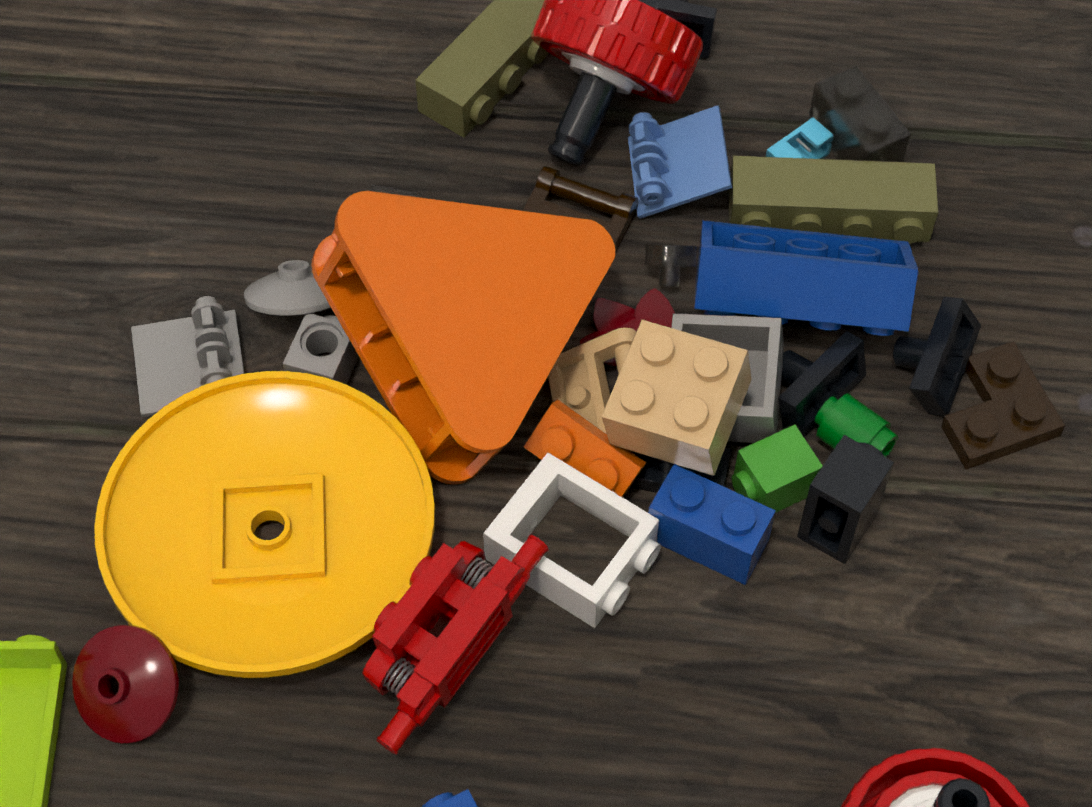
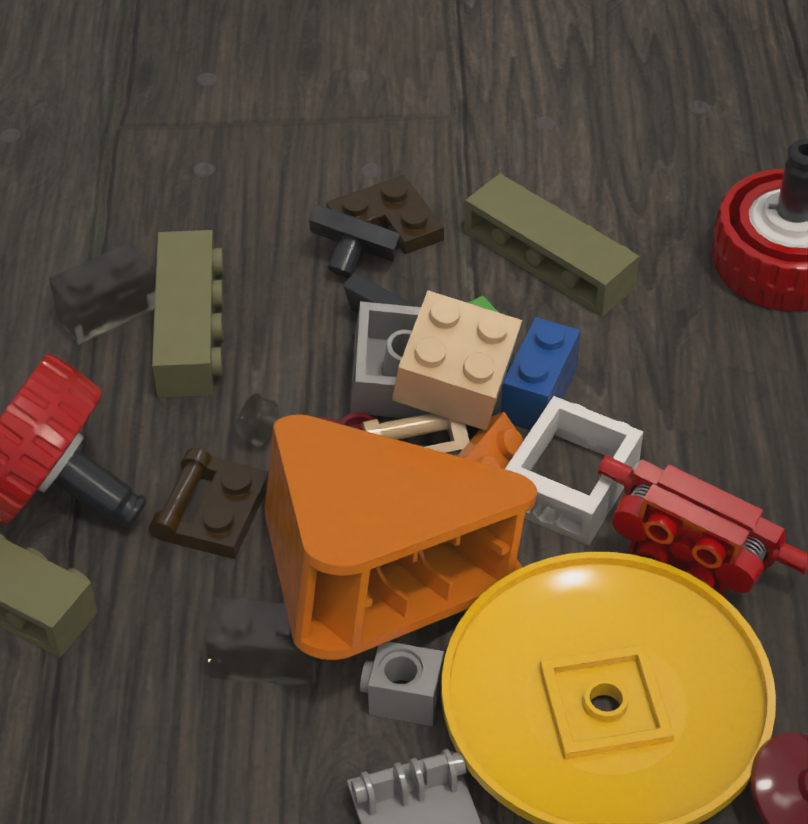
camera: 95 degrees left, 10 degrees down
light grey dish [244,260,330,316] -> none
medium blue hinge [628,105,732,219] -> none
blue brick [694,220,918,336] -> none
medium azure piece [766,117,834,159] -> none
black brick [797,435,894,564] -> none
green brick [814,393,898,458] -> none
none -> olive brick [464,173,640,317]

